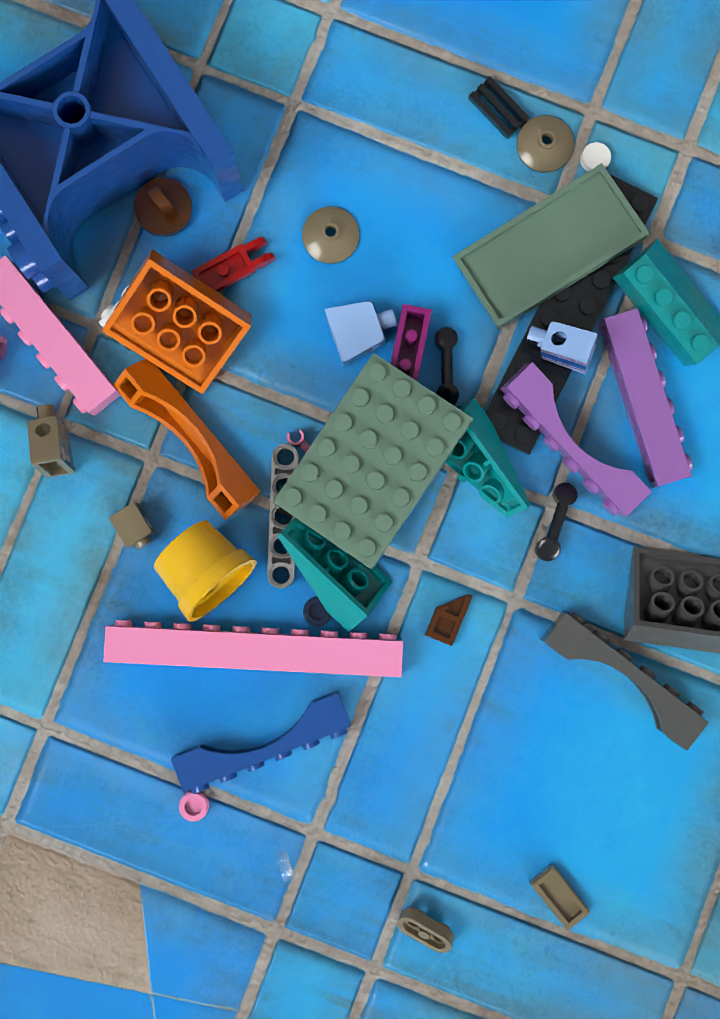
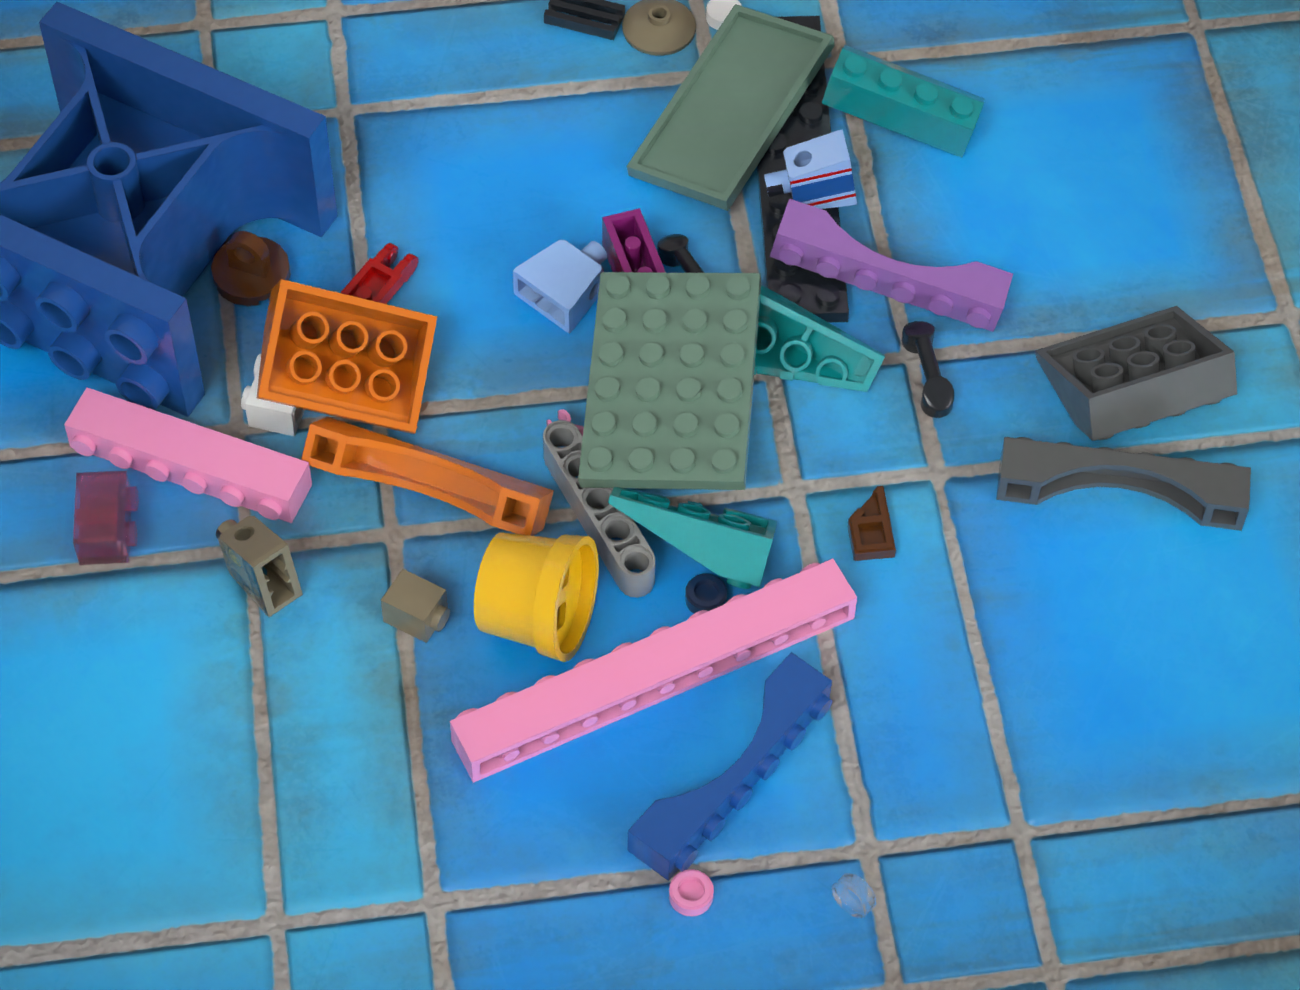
camera: 25 degrees left, 30 degrees down
dark tan dish [302,206,359,264] -> none
dark tan plate [397,907,455,953] -> none
dark tan tile [529,863,590,931] -> none
medium lavender brick [598,308,693,488] -> none

